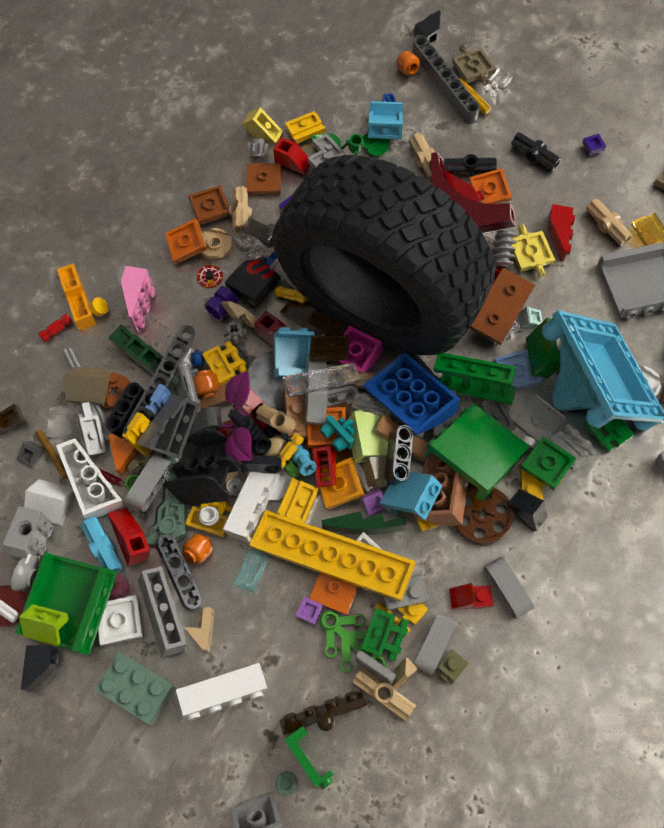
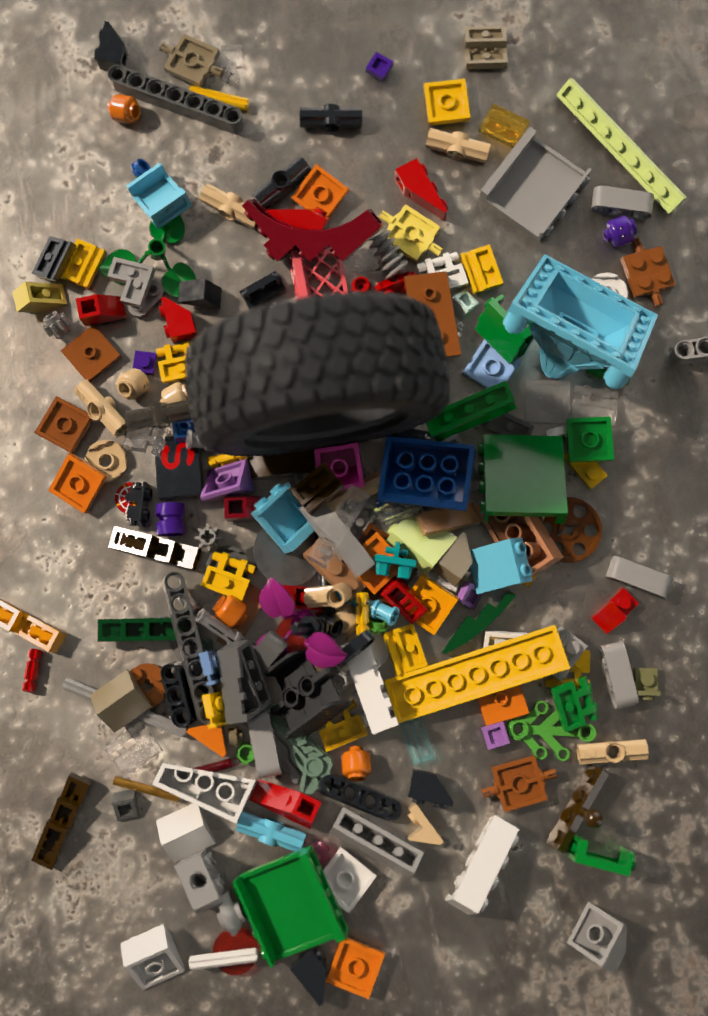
camera: 40 degrees left, 15 degrees up
lime panel [19,604,69,646] -> none
hinge [77,402,107,456] -> none
yellow tile [89,297,109,317] -> none
sand green brick [94,651,177,727] -> none
bright pink slope [121,266,155,335] -> none
blue plate [191,349,205,368] -> none
white plate [199,506,219,526] -> none
tan slope [221,301,257,328] -> none
sand green tile [275,771,298,796] -> none
light grey tile [356,650,397,684] -> none
black beam [385,425,413,485] -> none
tan slope [393,657,417,689] -> none
black slope [507,489,548,531] -> none
none -> black plate [32,236,76,283]
none -> slope [108,526,202,570]
none -> tan head [116,368,149,400]
none -> black hinge [126,482,153,528]
none -> medium lavender slope [200,459,254,503]
none -> orange plate [325,937,385,999]
none -> black slope [407,768,454,809]
none -> white plate [416,252,468,291]
none -> yellow plate [423,79,470,126]
none -> yellow plate [460,244,503,295]
none -> dark orange plate [481,755,558,812]

